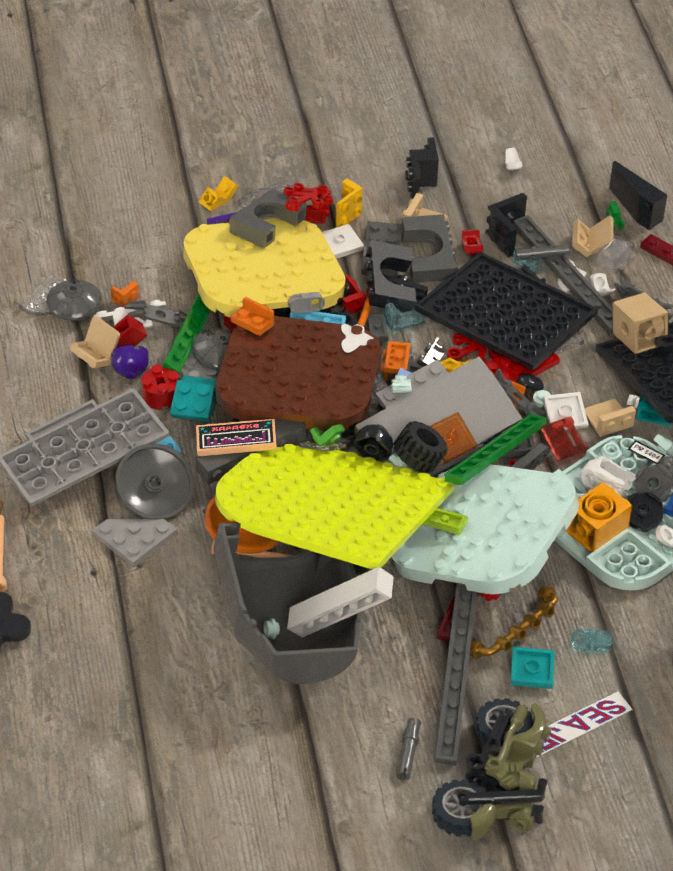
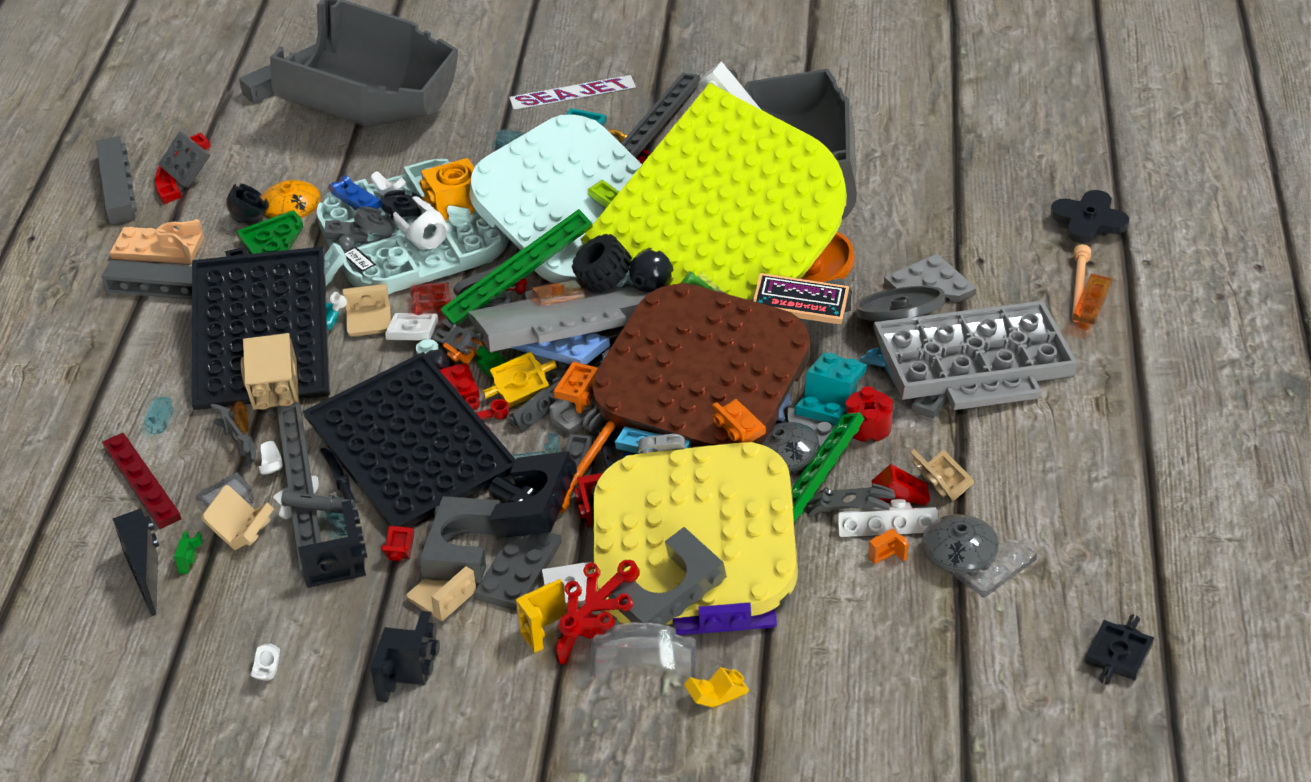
camera: 160 degrees left, 5 degrees down
dark purple cylinder [111,345,149,379] -> none
white sticker [341,324,374,353] -> none
light aqua plate [391,375,412,393] -> none
piece [432,698,552,842] -> none

